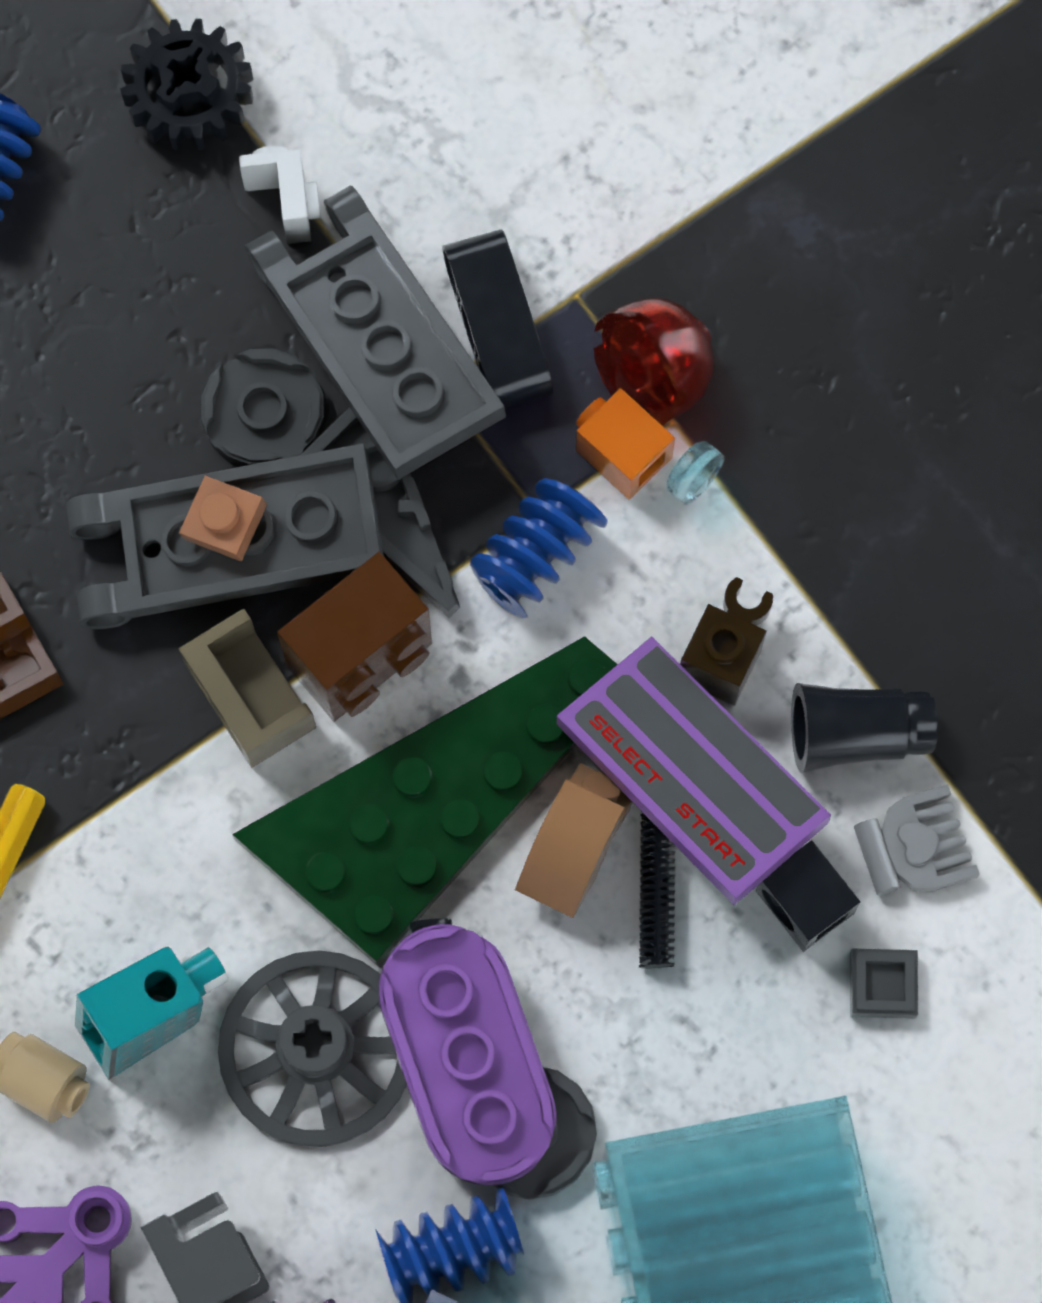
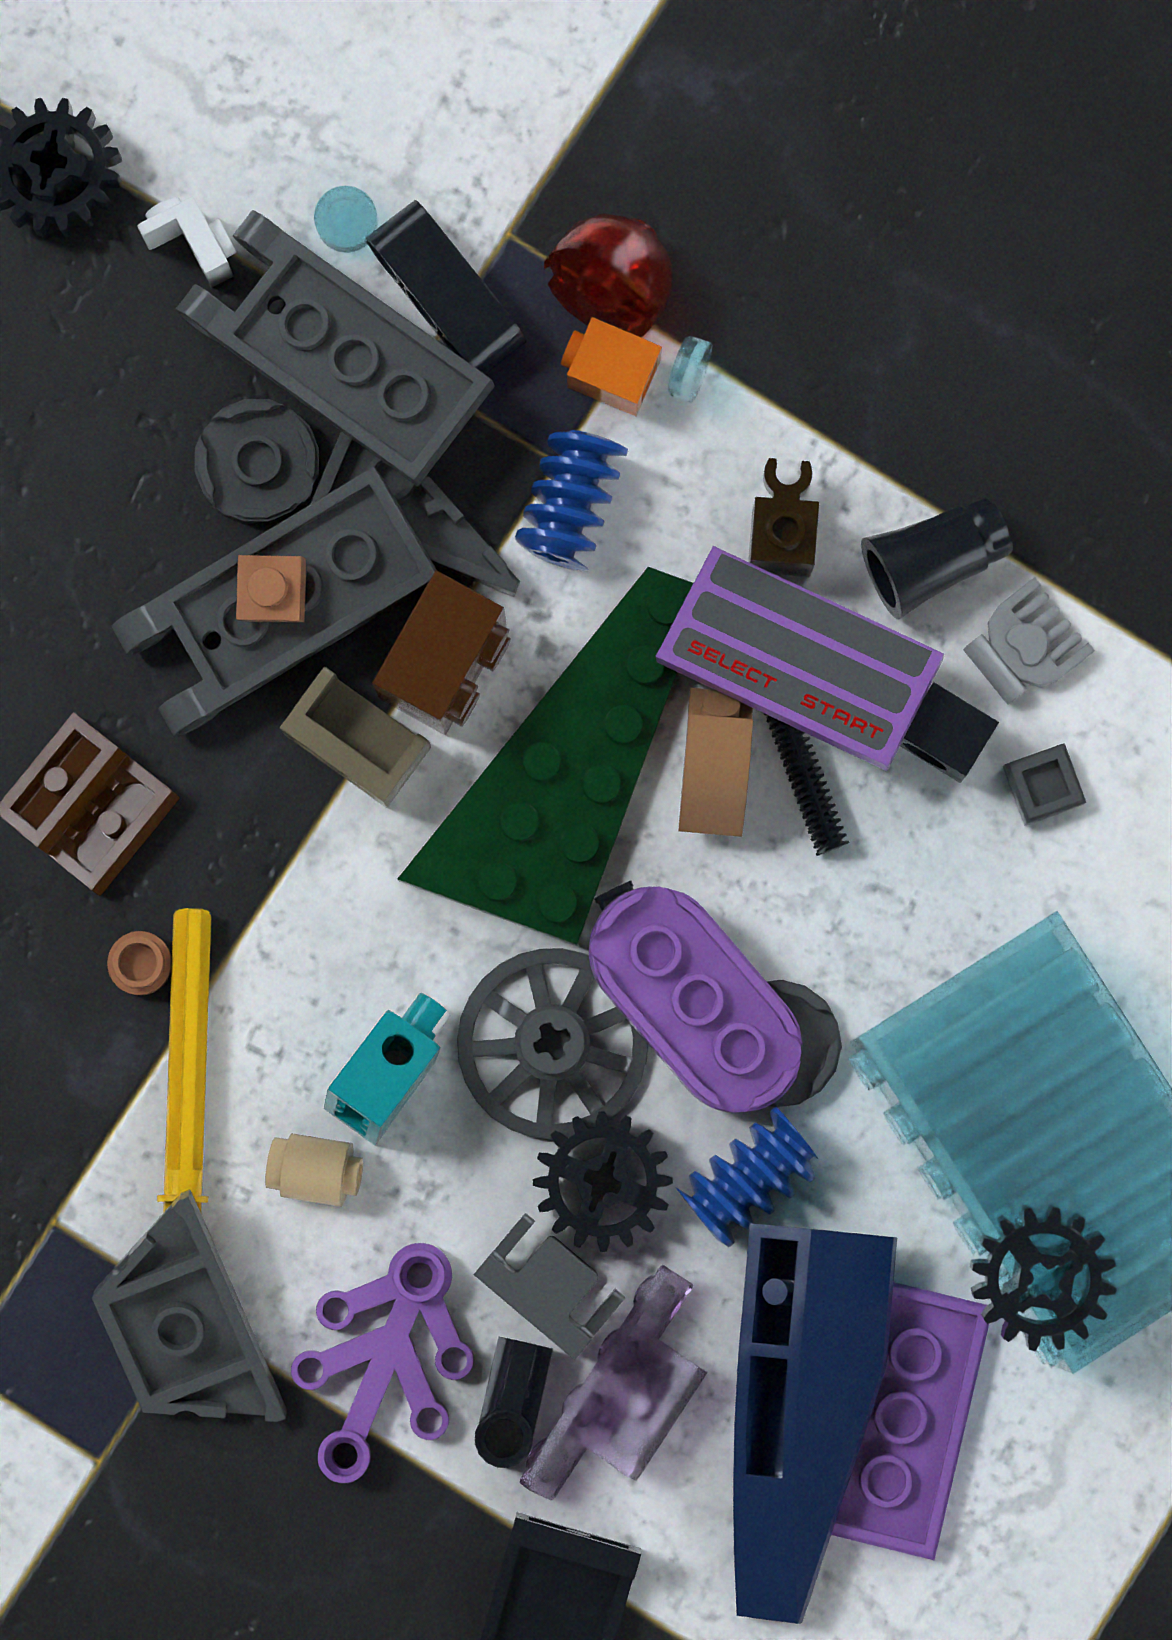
camera: 20 degrees left, 10 degrees up
none -> clear light blue tile [314,186,378,253]
none -> black gear [533,1111,673,1252]

